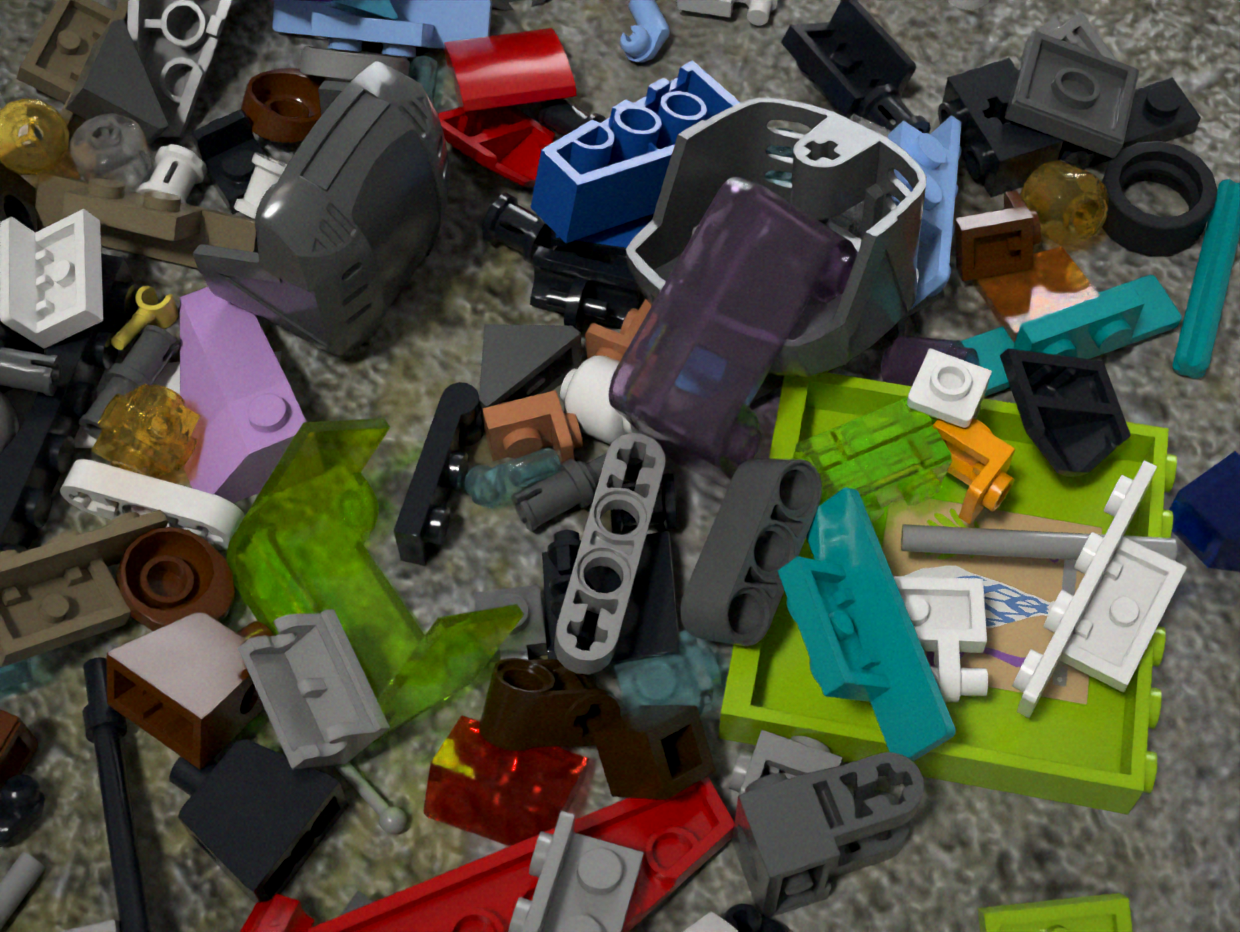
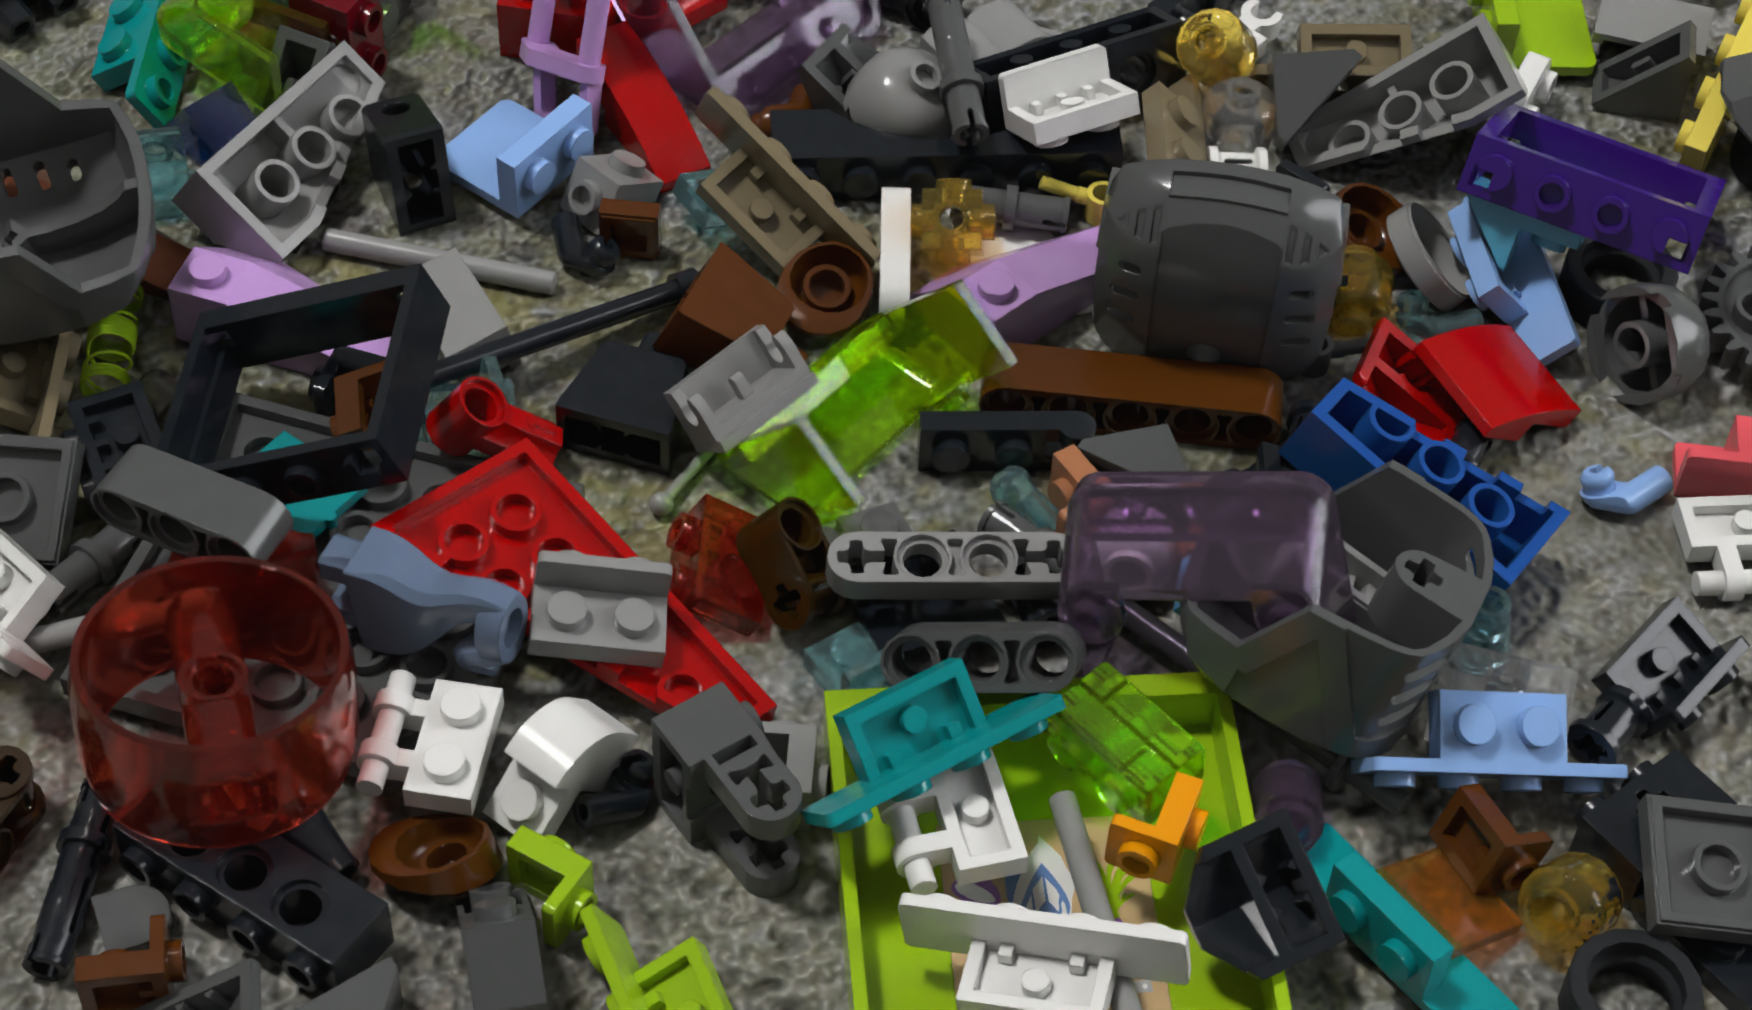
camera: 70 degrees right, 10 degrees down
dark brown brick [592,705,716,800] -> none
white bracket [907,348,992,428] -> none
none -> reddish brown beam [979,342,1283,450]

